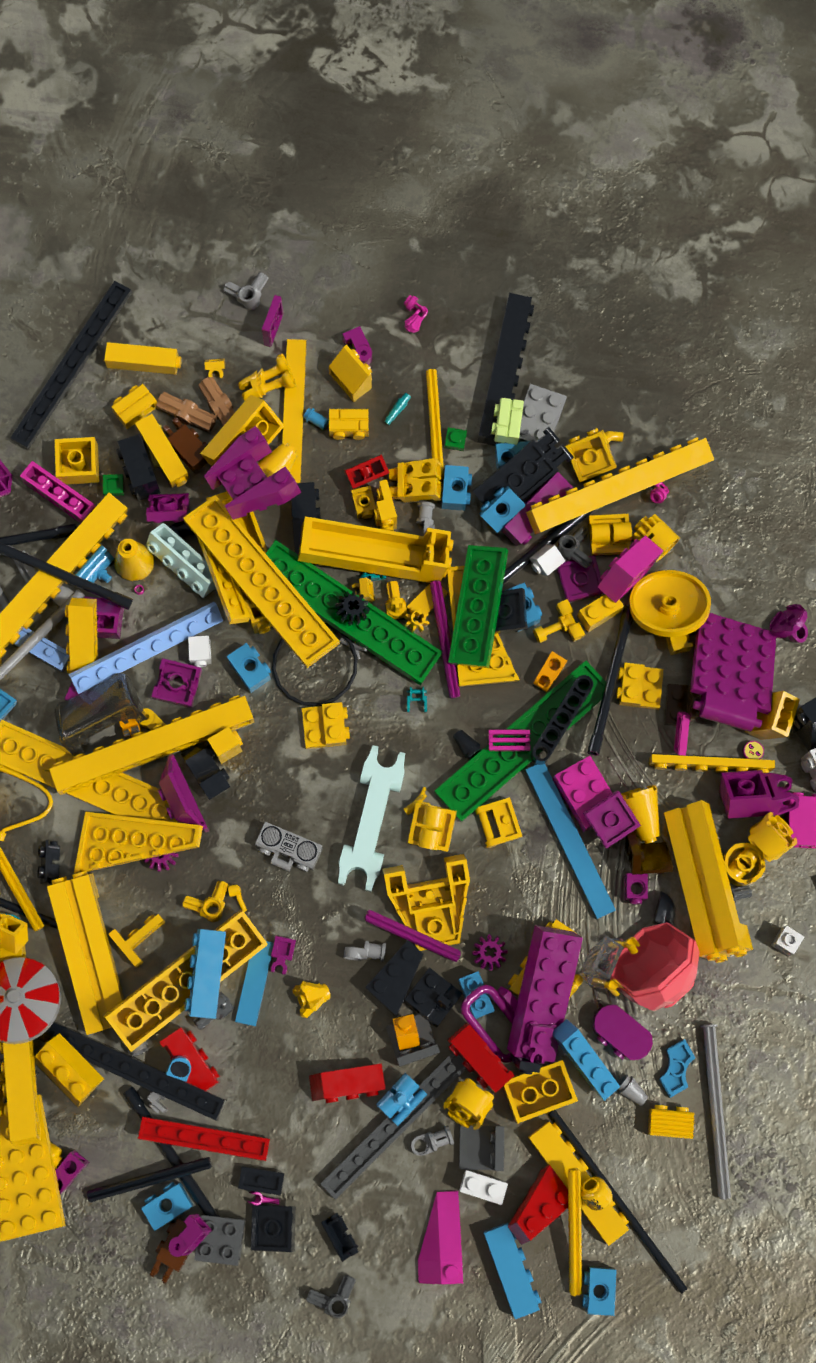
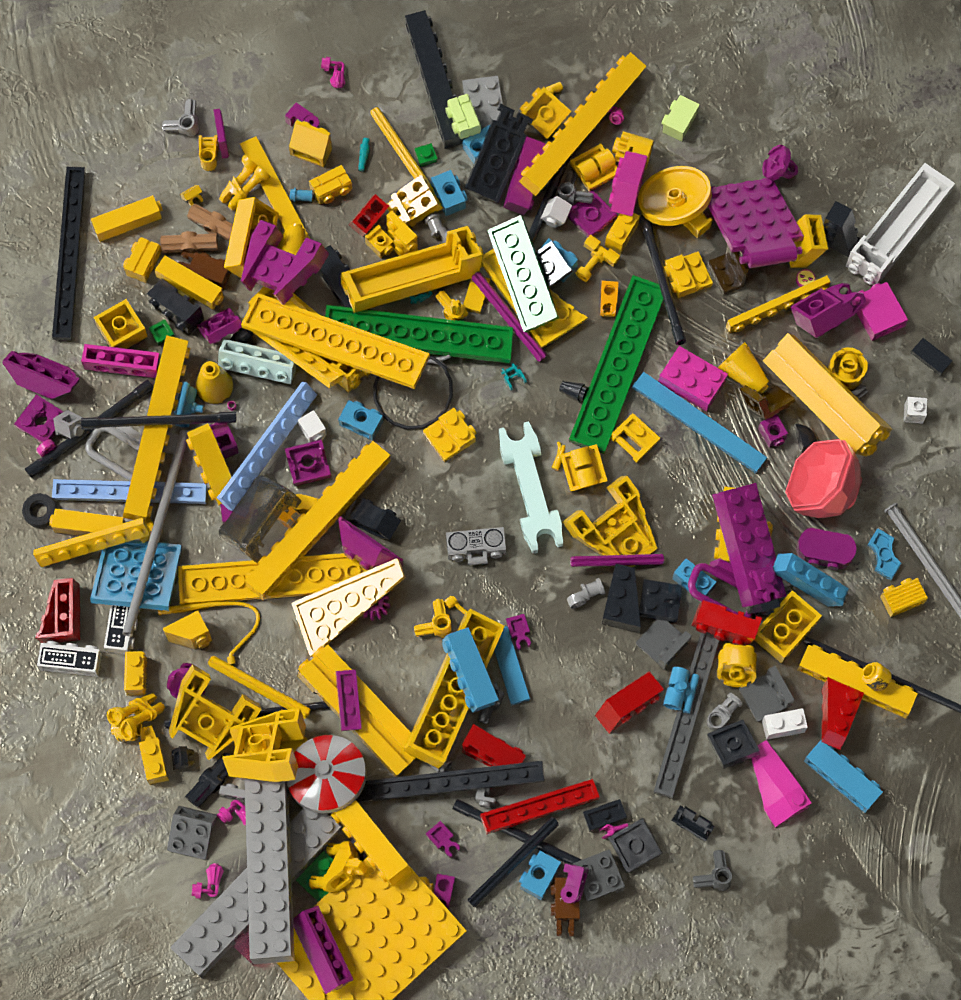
camera: 25 degrees left, 5 degrees down
yellow slope [34,1033,104,1107] -> none
black hinge [37,840,60,884] -> none
yellow bracket [108,914,165,968] -> none
tile [166,1056,191,1082] -> none
yellow brick [207,726,243,764] -> none
yellow rock [292,981,330,1018] -> none
black gear [335,591,370,626] -> none
yellow tile [352,577,375,602] -> none
light orange brick [393,1014,420,1050] -> none
yellow gear [404,607,429,633] -> none
magenta gear [472,934,508,971] -> none
dark azure brick [479,486,526,533] -> none
dark pink tile [489,730,530,751] -> none
black beam [531,675,593,765] -> none
yellow axle [568,1168,582,1296] -> none
clear torso [580,936,640,996] -> none
dark azure brick [582,1266,616,1316] -> none
magenta tile [583,790,641,849] -> none
light grey cone [618,1074,648,1106] -> none
dark pink tile [674,712,690,756] -> none
yellow brick [748,812,797,862] -> none
none -> yellow piece [199,135,219,171]
none -> magenta plate [335,669,361,731]
none -> magenta plate [425,821,460,858]
none -> yellowish green brick [661,95,700,141]
none -> black hinge [707,720,760,769]

